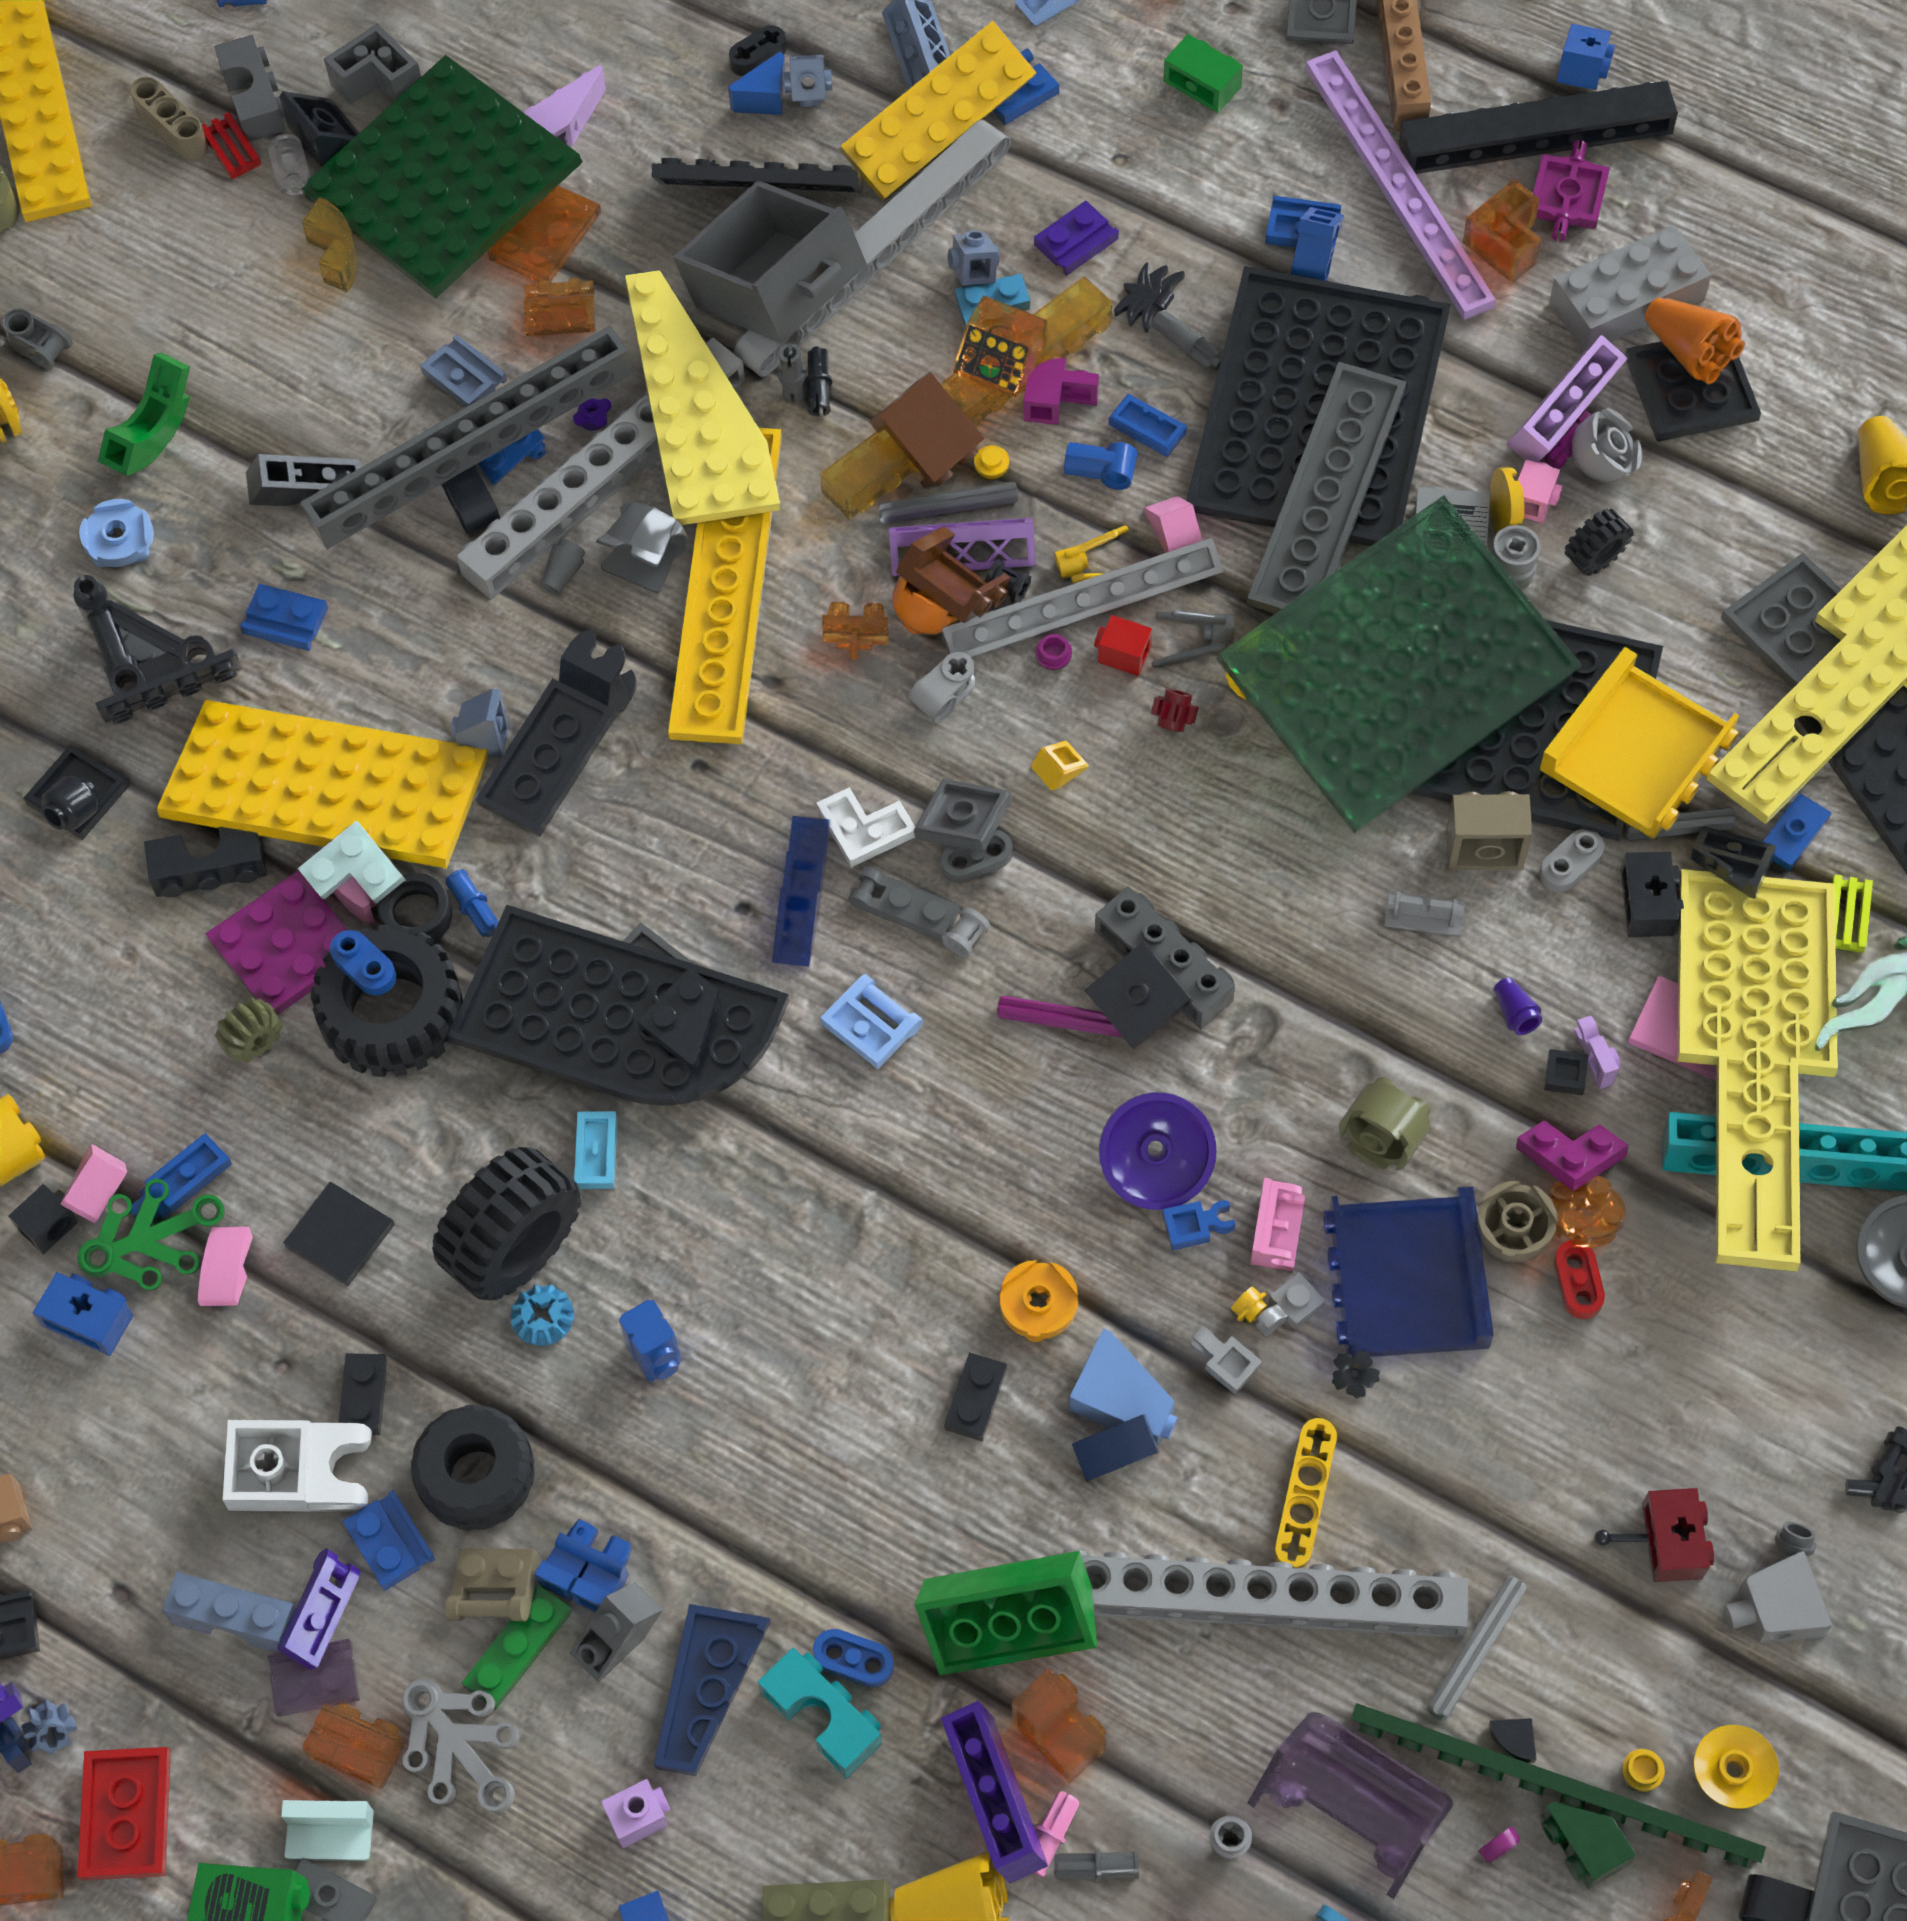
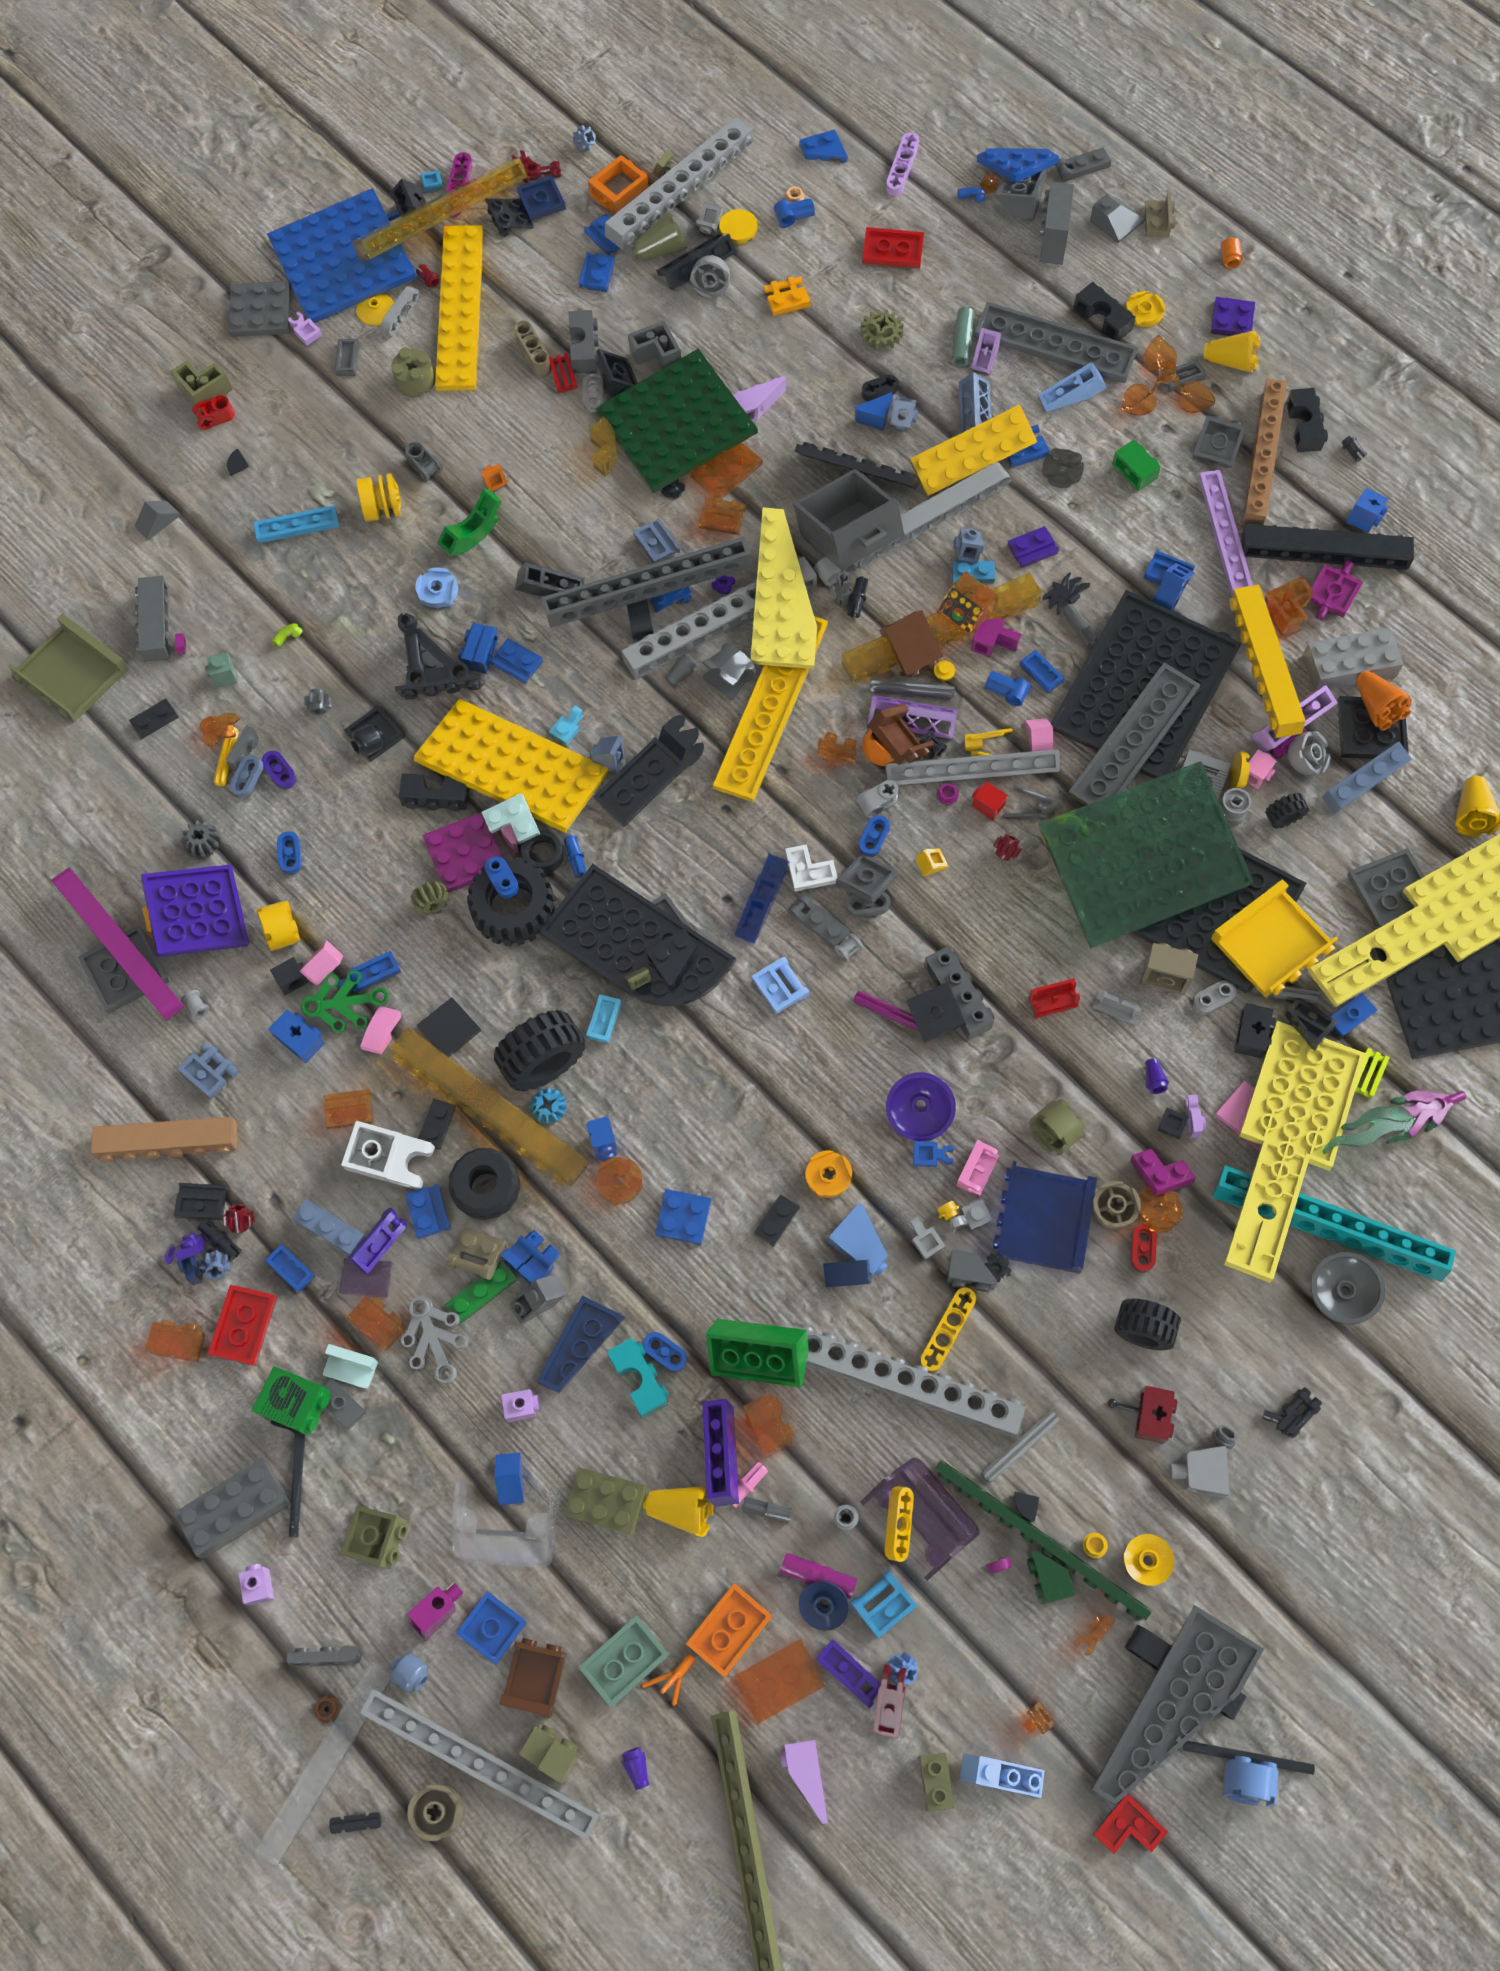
camera: 15 degrees right, 5 degrees up
none -> black pin [197,1218,242,1261]
none -> dark red gear [223,1204,254,1233]
none -> blue plate [264,1243,315,1293]
none -> clear orange plate [324,1089,374,1129]
none -> clear yellow brick [390,1027,588,1187]
none -> blue brick [458,623,499,674]
none -> orange tile [481,464,507,492]
none -> medium azure plate [549,706,584,746]
none -> clear orange plate [596,1157,643,1205]
none -> olive slope [625,967,652,990]
none -> blue plate [655,1189,712,1245]
none -> black plant [661,479,686,499]
none -> blue plate [859,815,890,857]
none -> yellow beam [885,1486,914,1562]
none -> dark grey slope [947,1249,997,1292]
none -> red hinge [1028,978,1080,1019]
none -> clear smoke plate [1042,448,1084,488]
none -> black tyre [1114,1298,1181,1351]
none -> yellow brick [1229,585,1306,738]
none -> sand blue brick [1322,742,1412,814]

